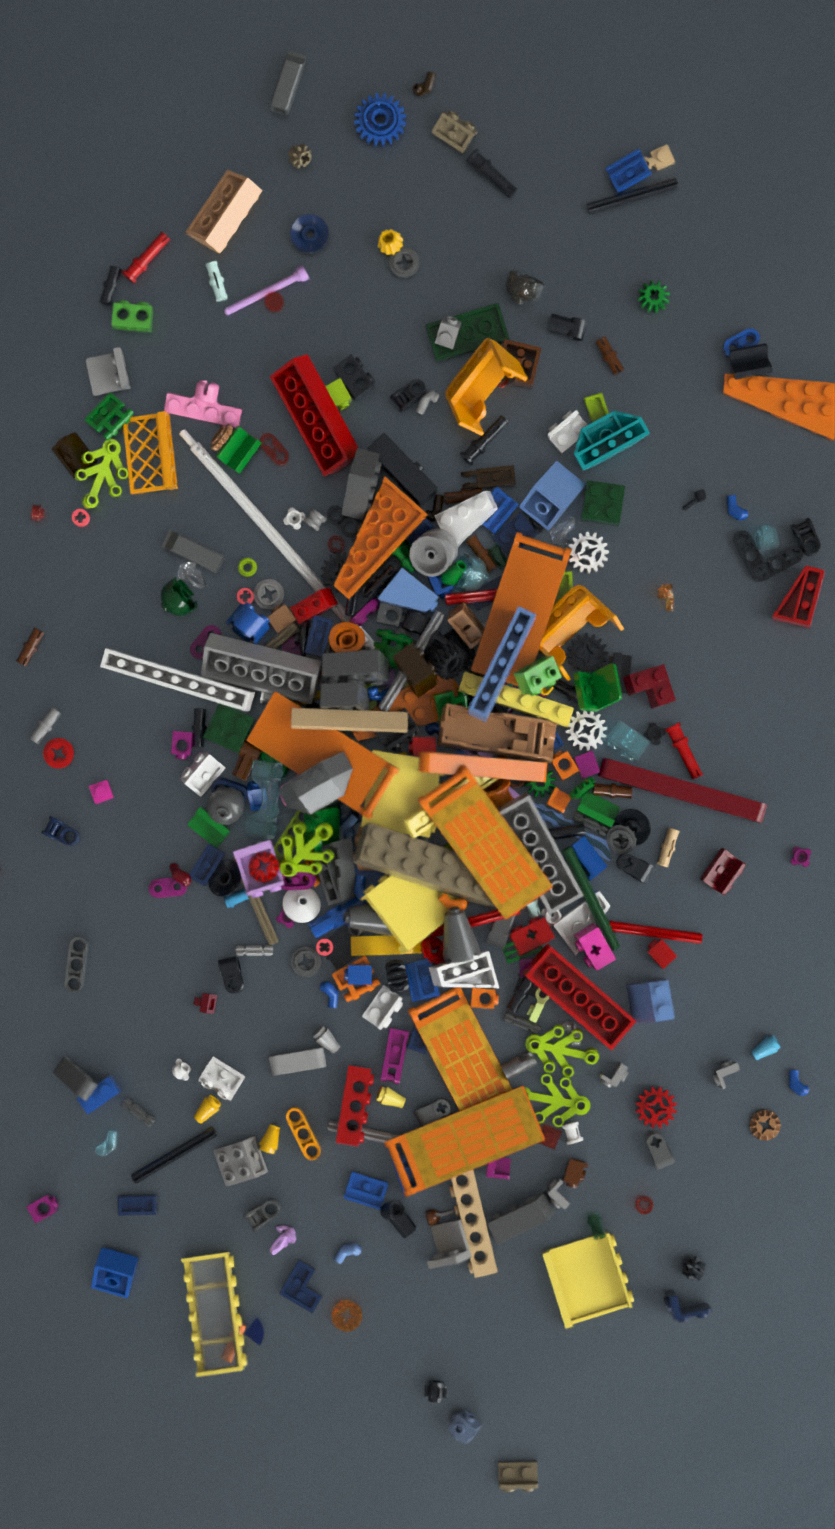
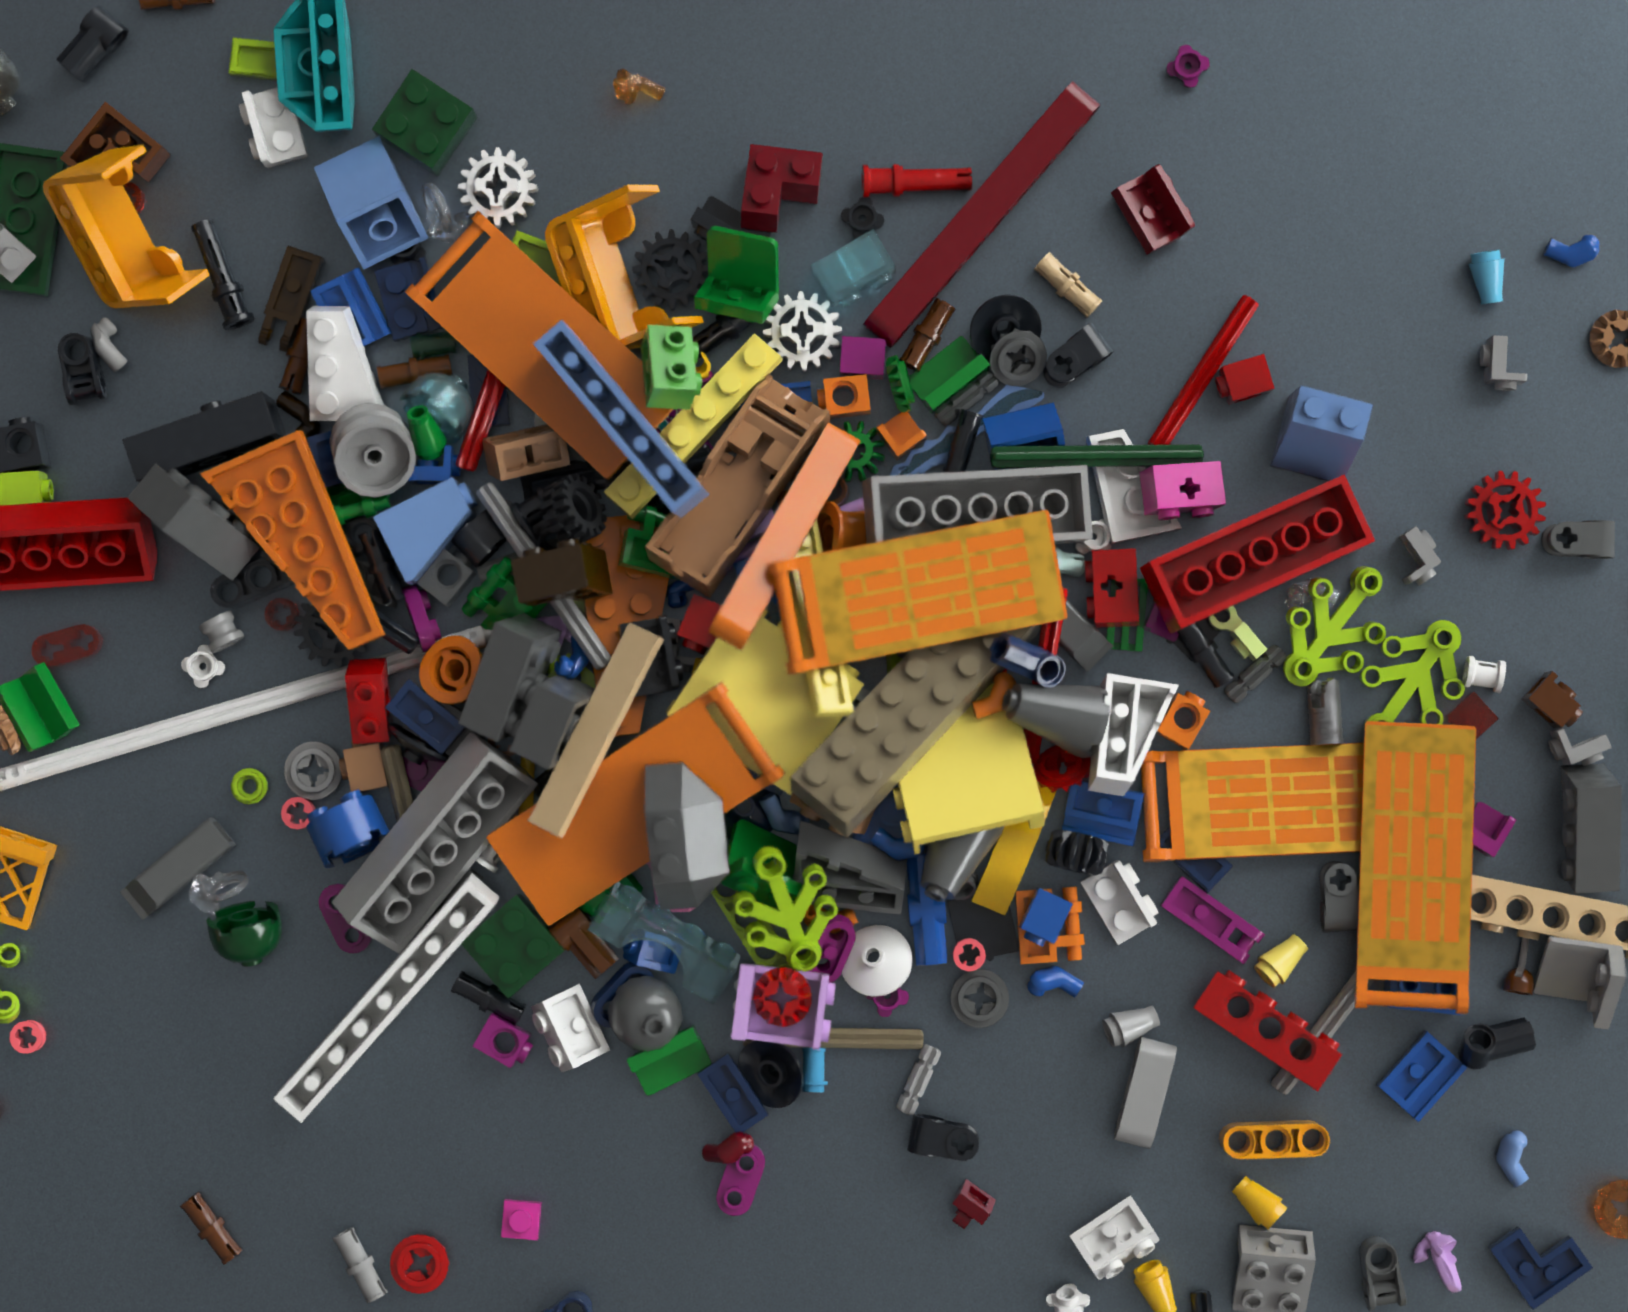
camera: 60 degrees left, 0 degrees up
none -> dark blue piece [990,632,1065,688]

